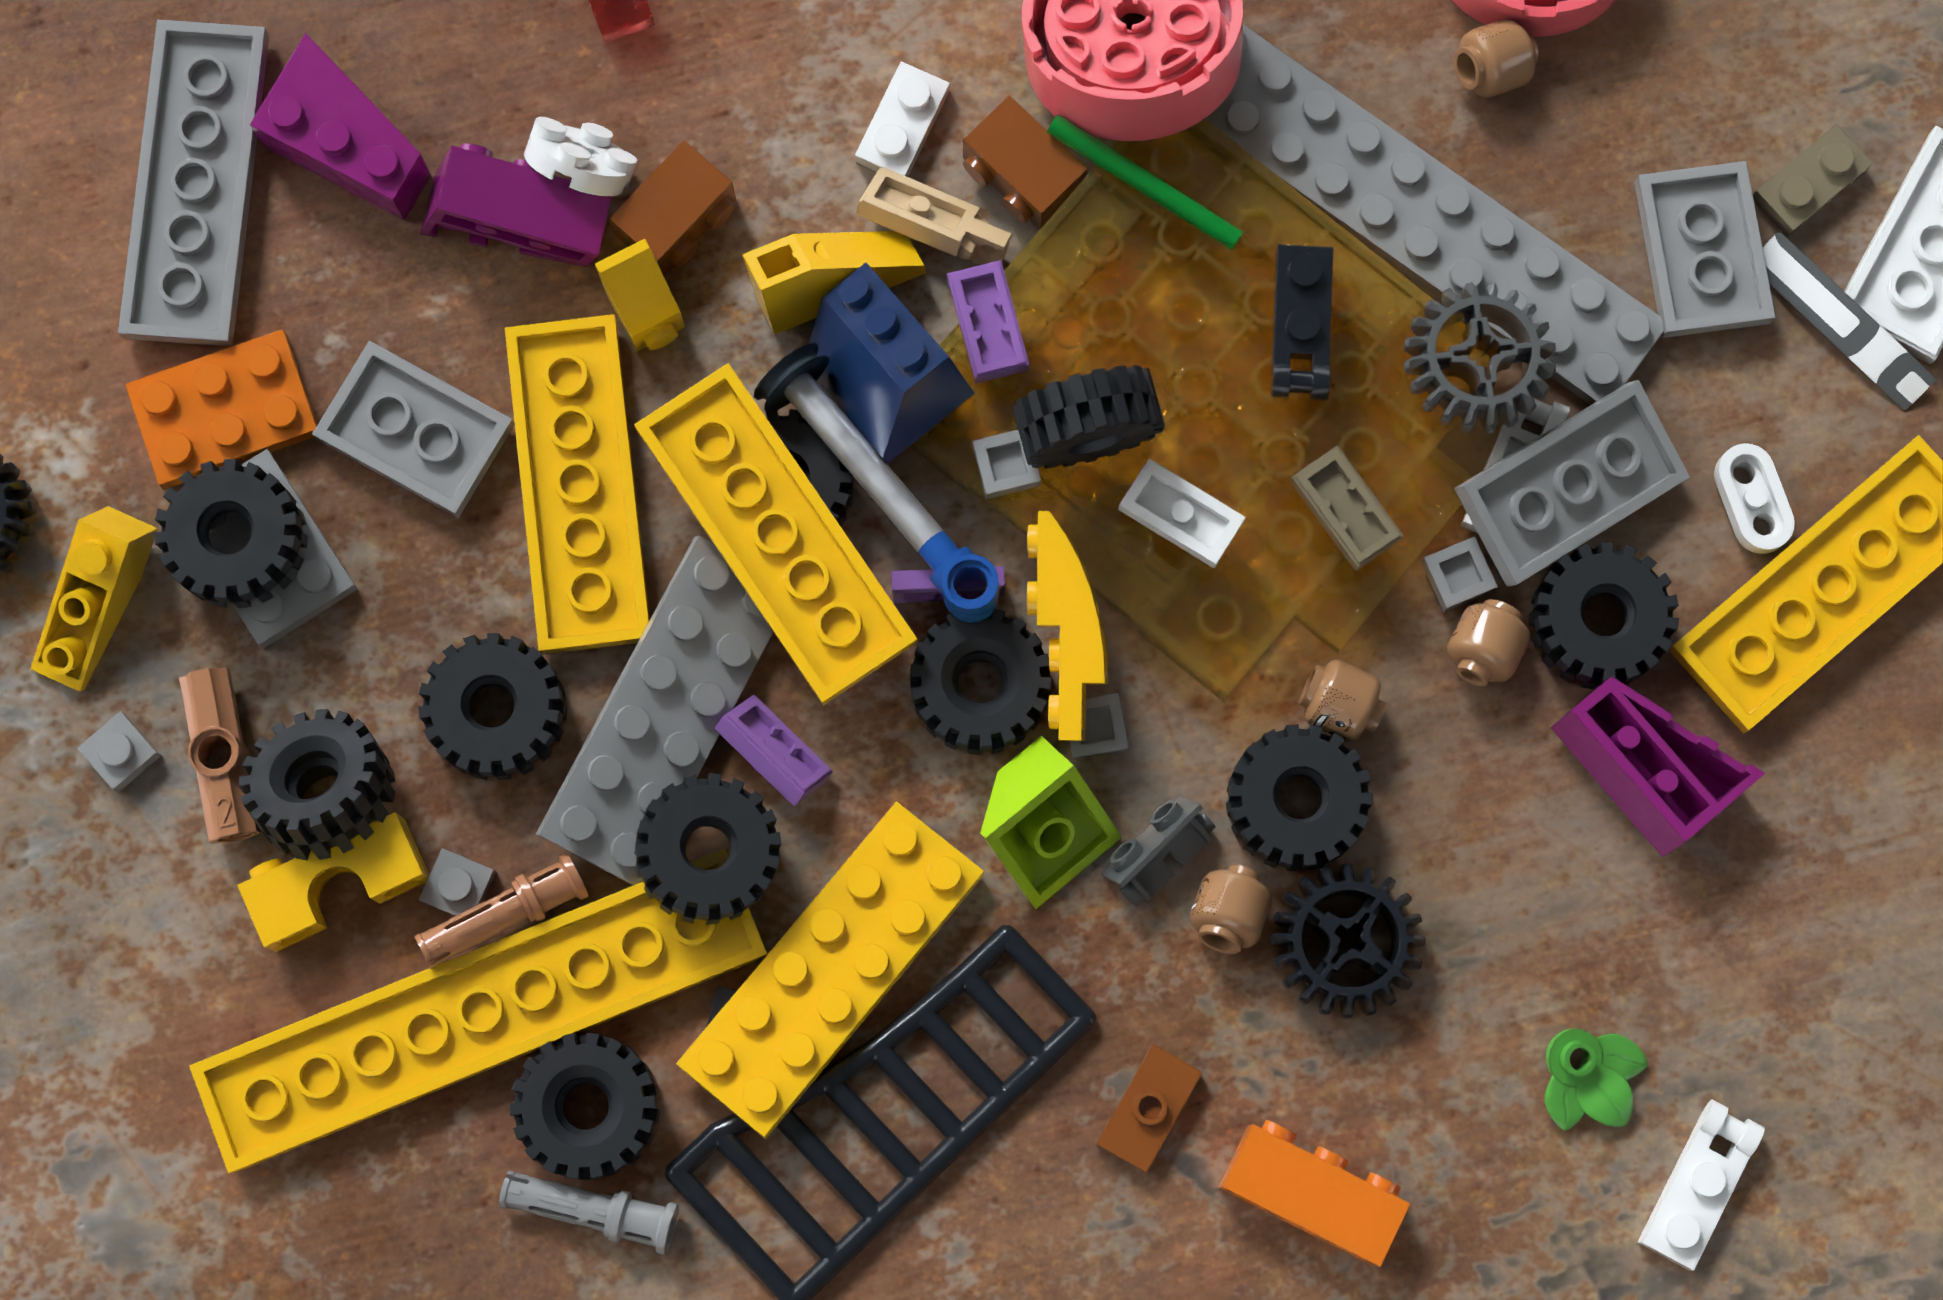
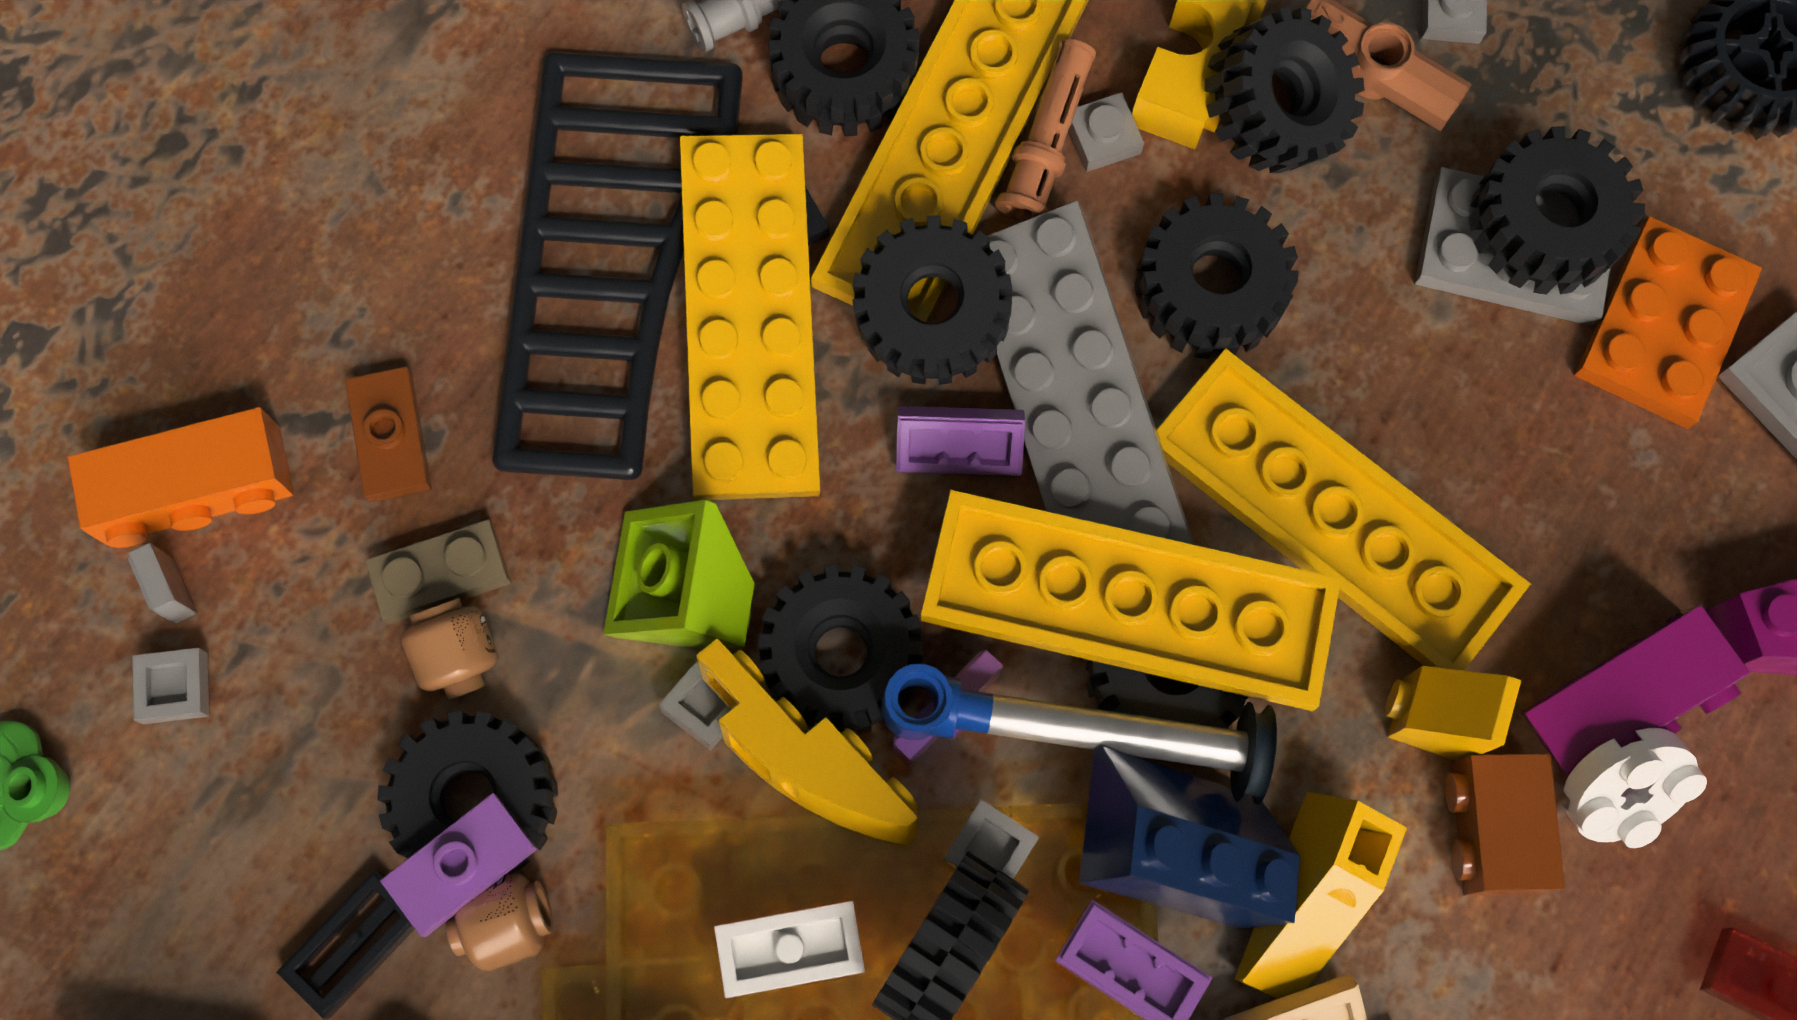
camera: 135 degrees right, 5 degrees down
yellow slope [30,506,158,692] -> none
light grey plate [312,341,515,518] -> none
dark grey hinge [1101,795,1216,906] -> none
black gear [1269,863,1425,1019] -> none
none -> light grey tile [128,543,197,623]
none -> light grey plate [132,648,209,724]
none -> black tile [276,869,415,1019]
none -> dark tan plate [365,519,511,625]
none -> medium lavender plate [380,793,538,937]

